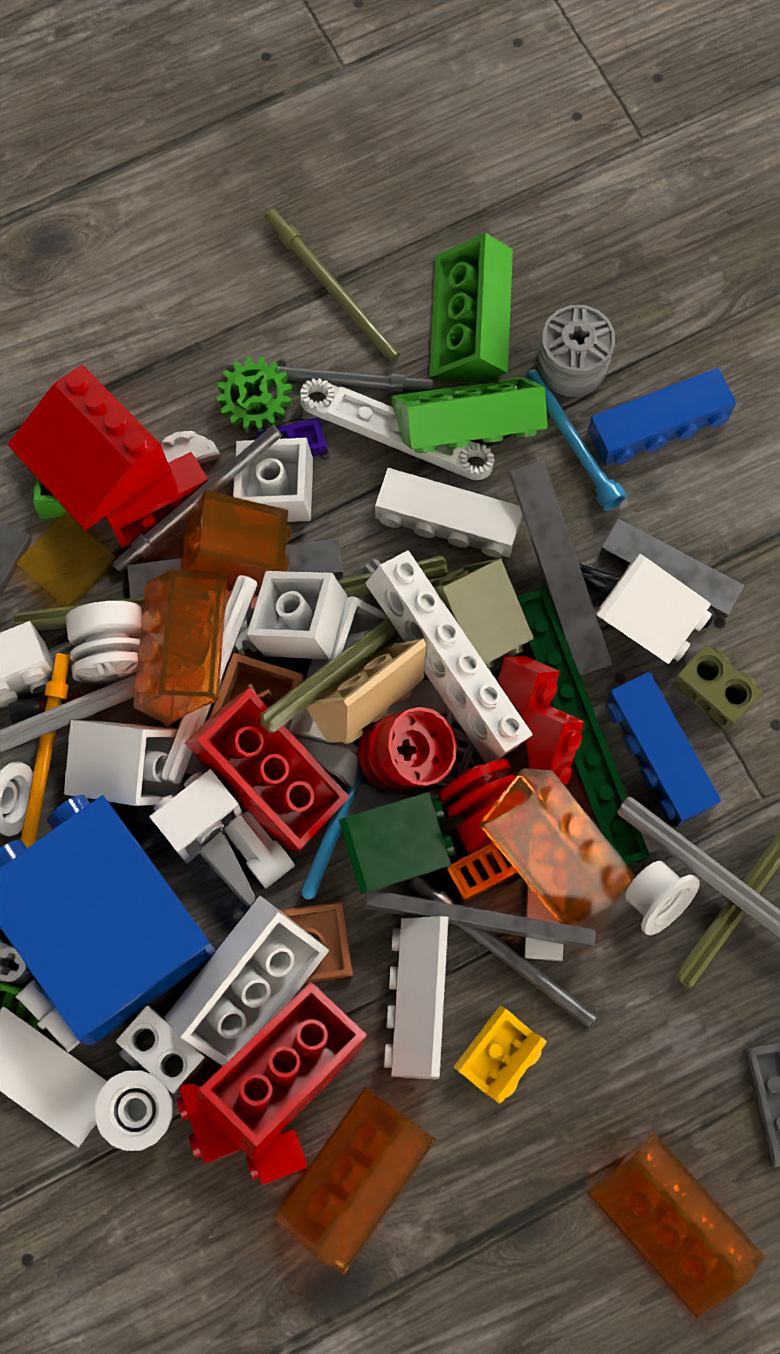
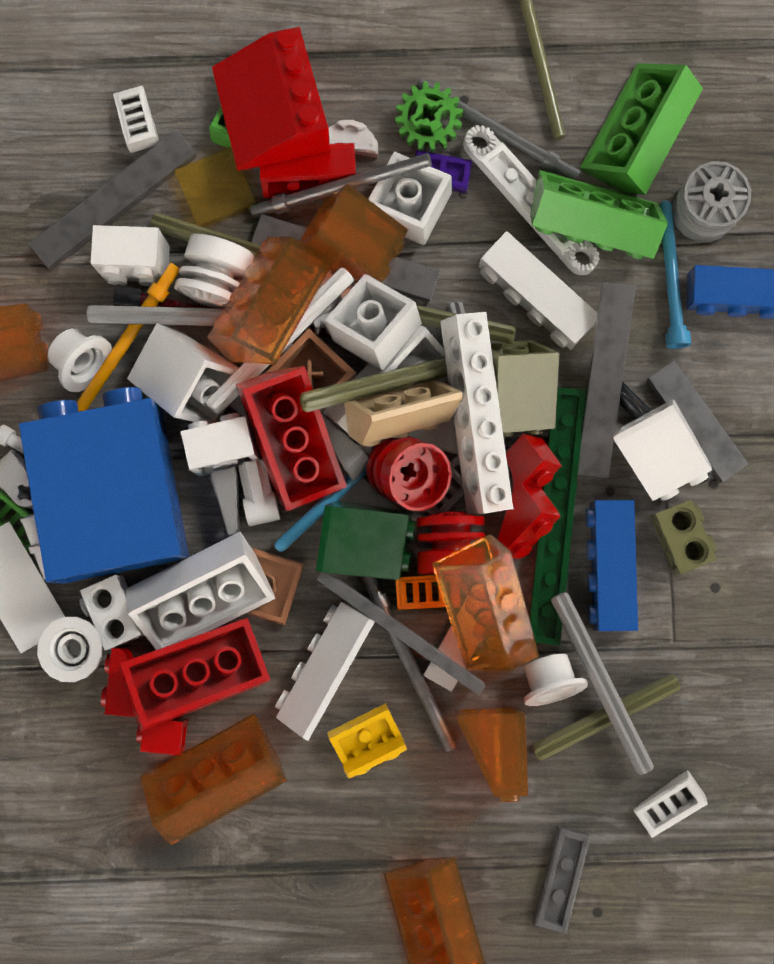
camera: 25 degrees right, 10 degrees up
none -> clear orange slope [454,707,528,802]

